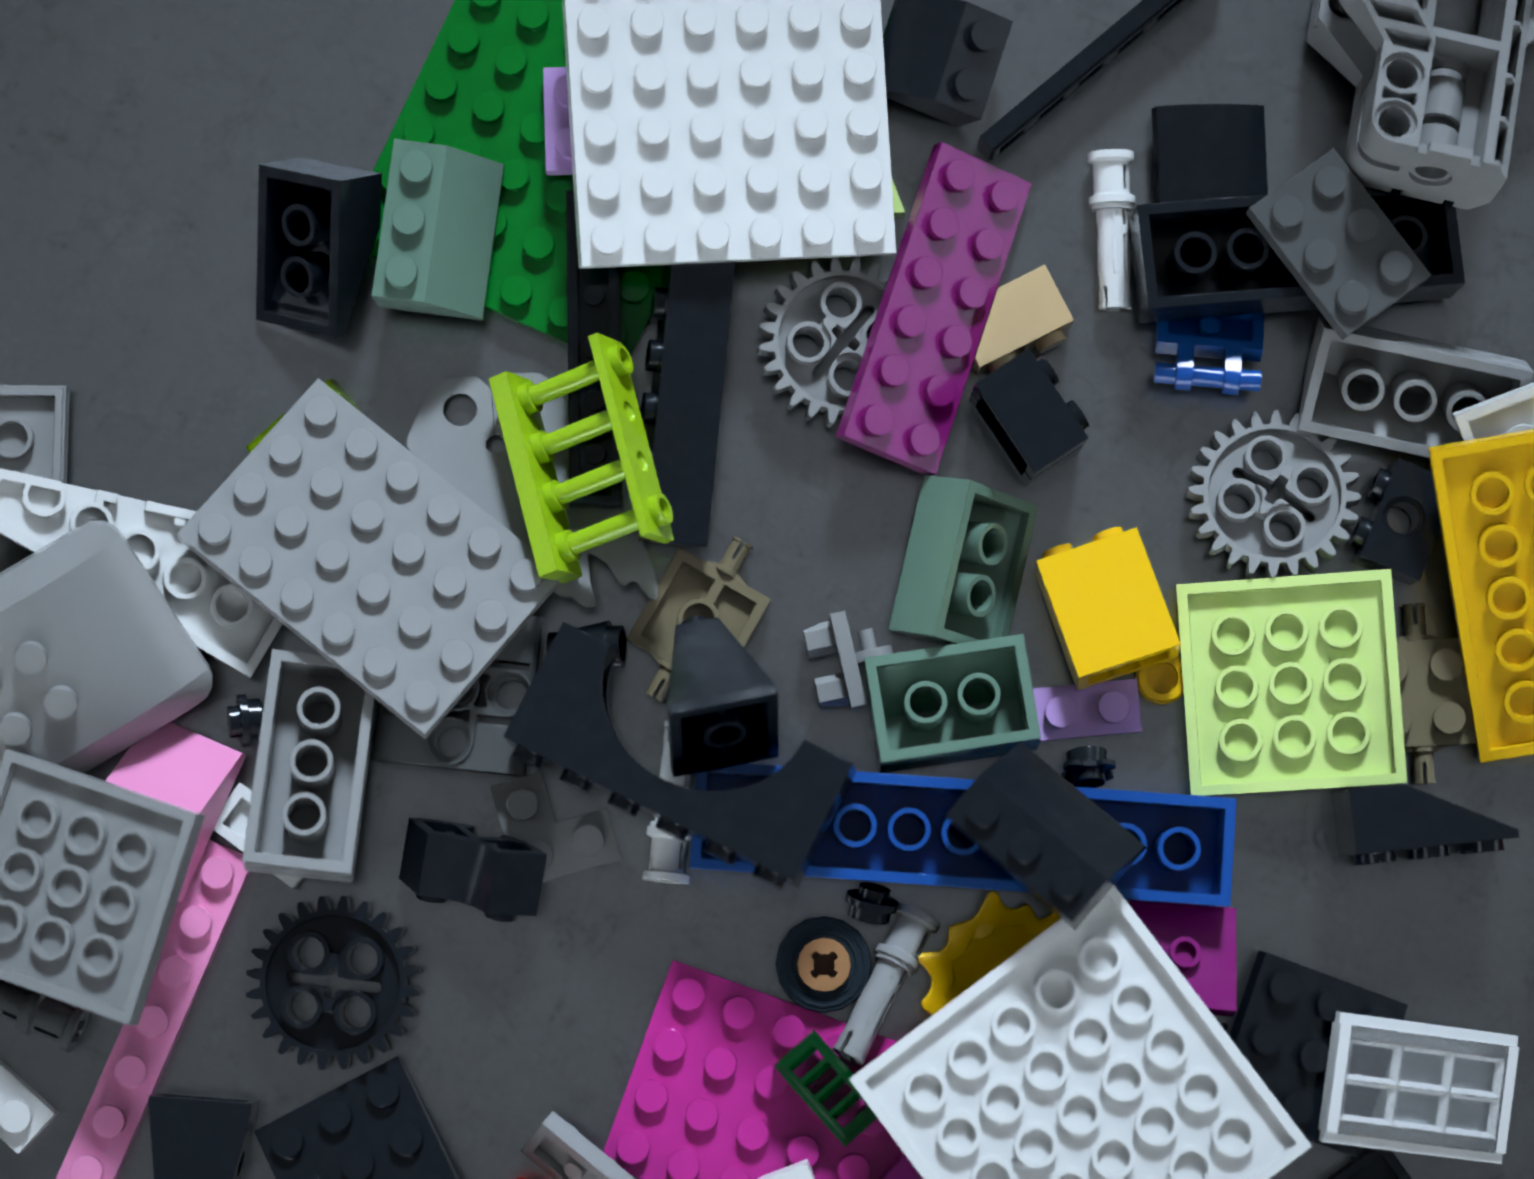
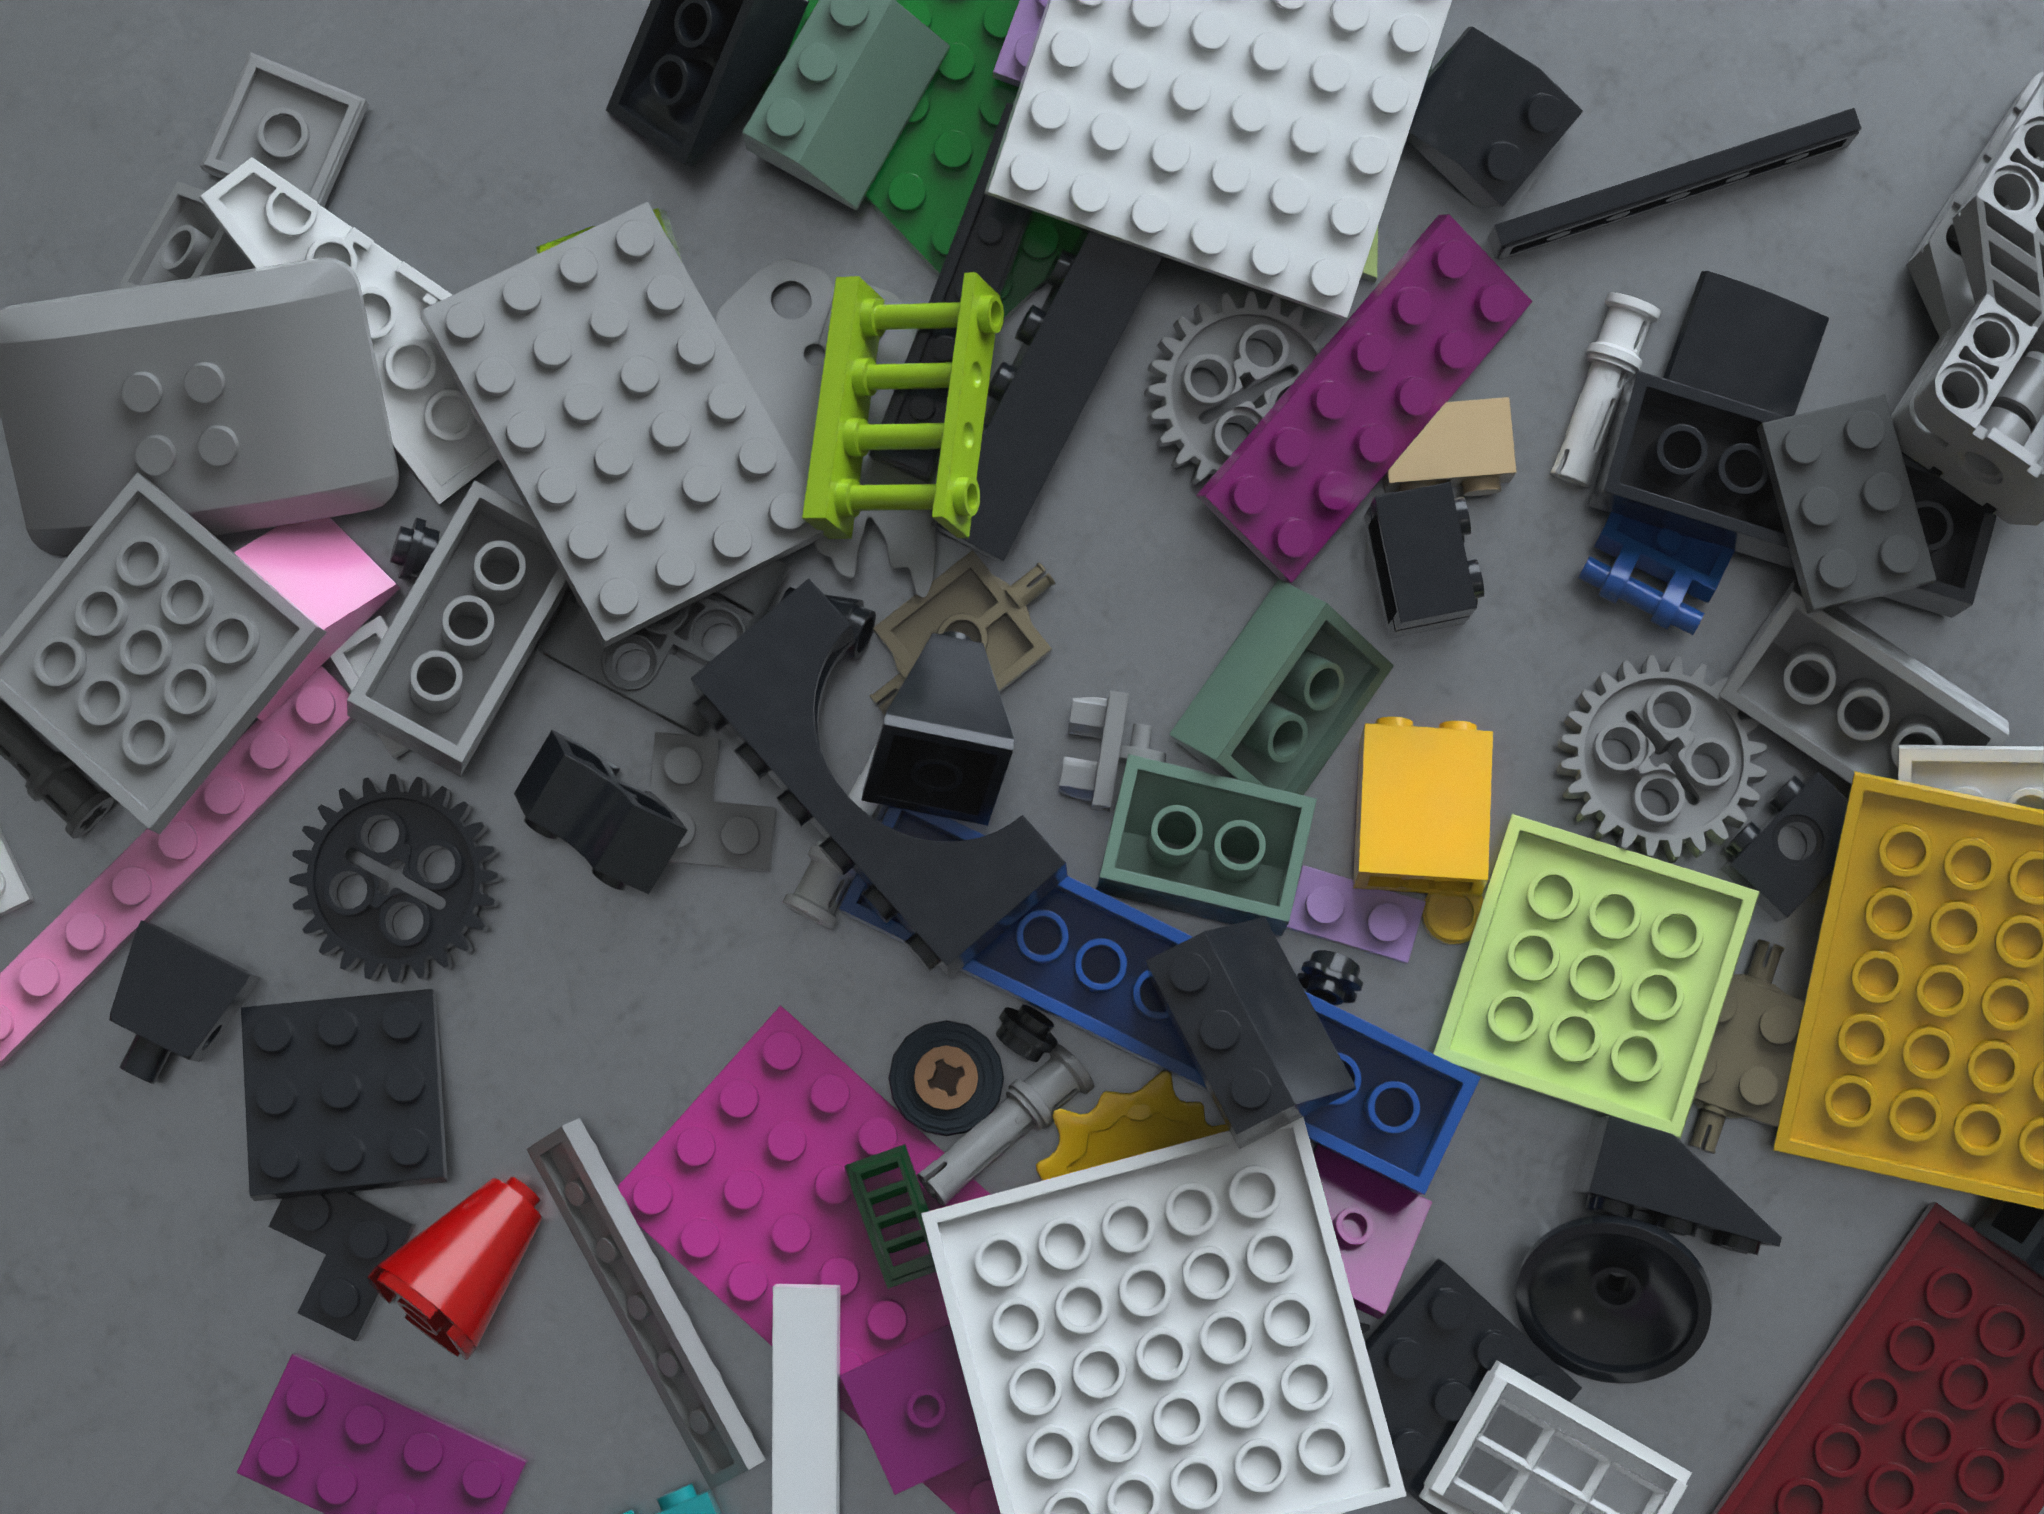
camera: 20 degrees right, 0 degrees up
none -> black dish [1516,1215,1713,1383]

